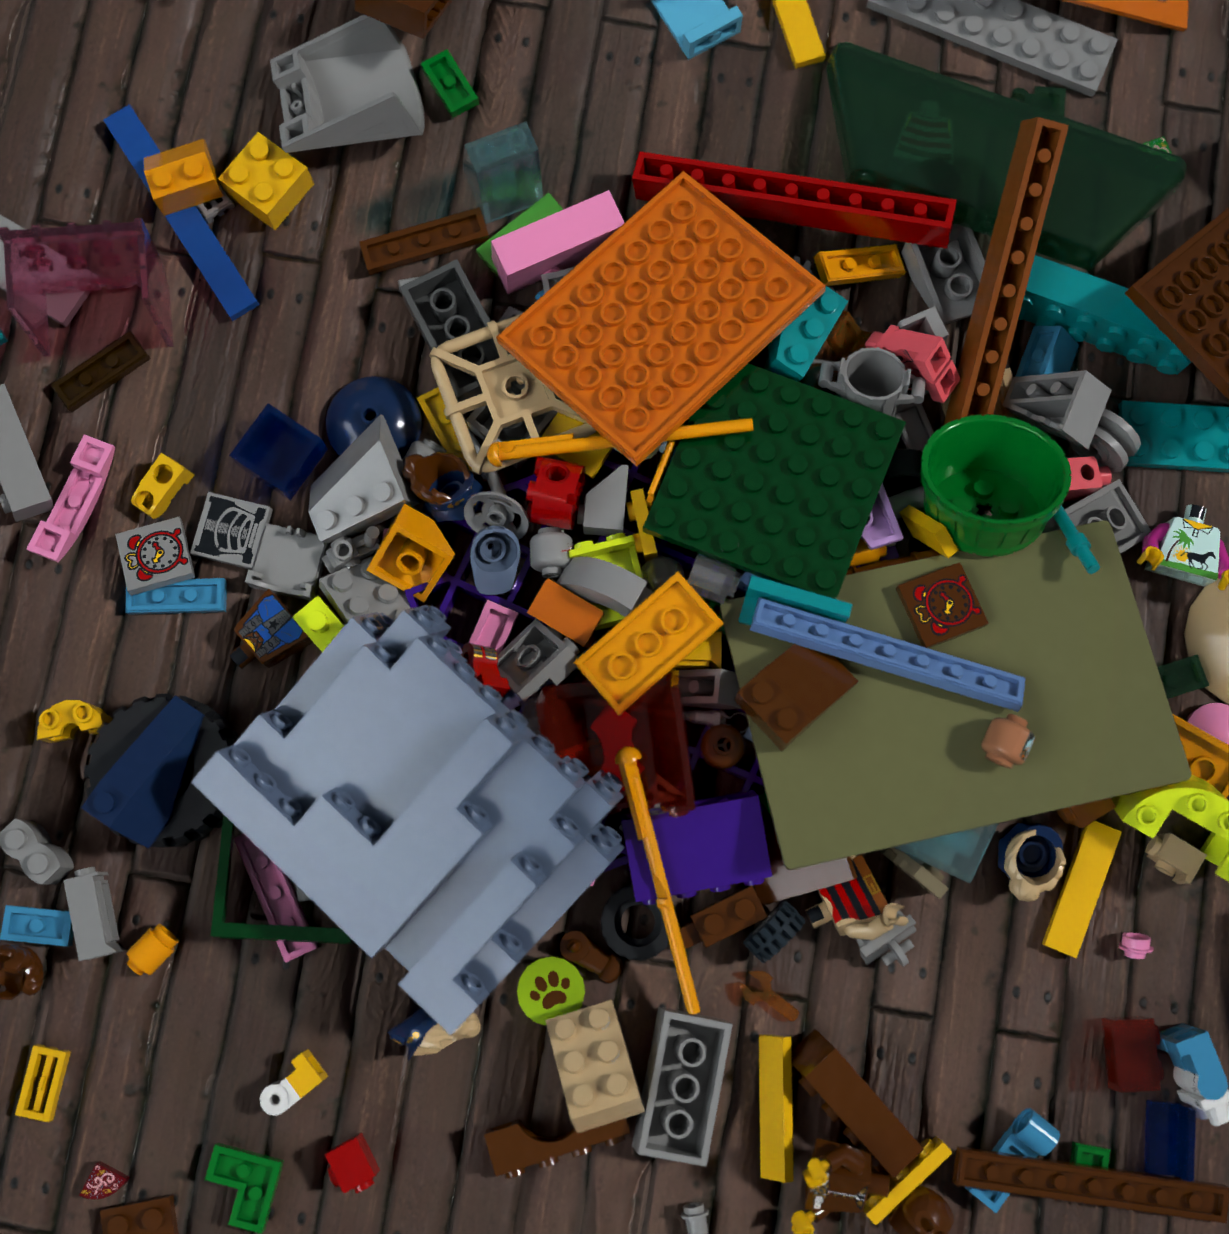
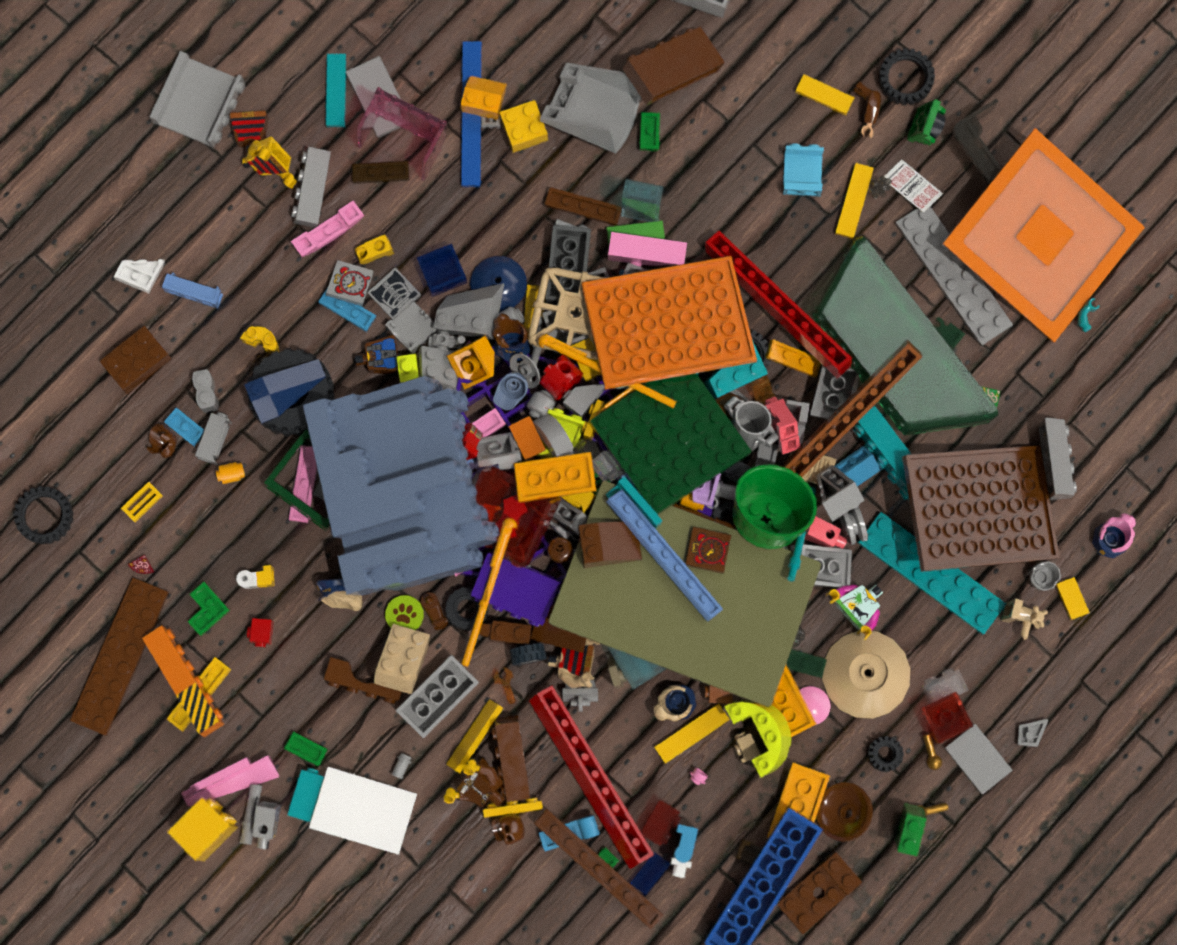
camera: 35 degrees right, 0 degrees up
yellow tile [899,505,959,559] -> none
nougat head [981,714,1035,769] -> none
none -> red brick [529,686,654,869]

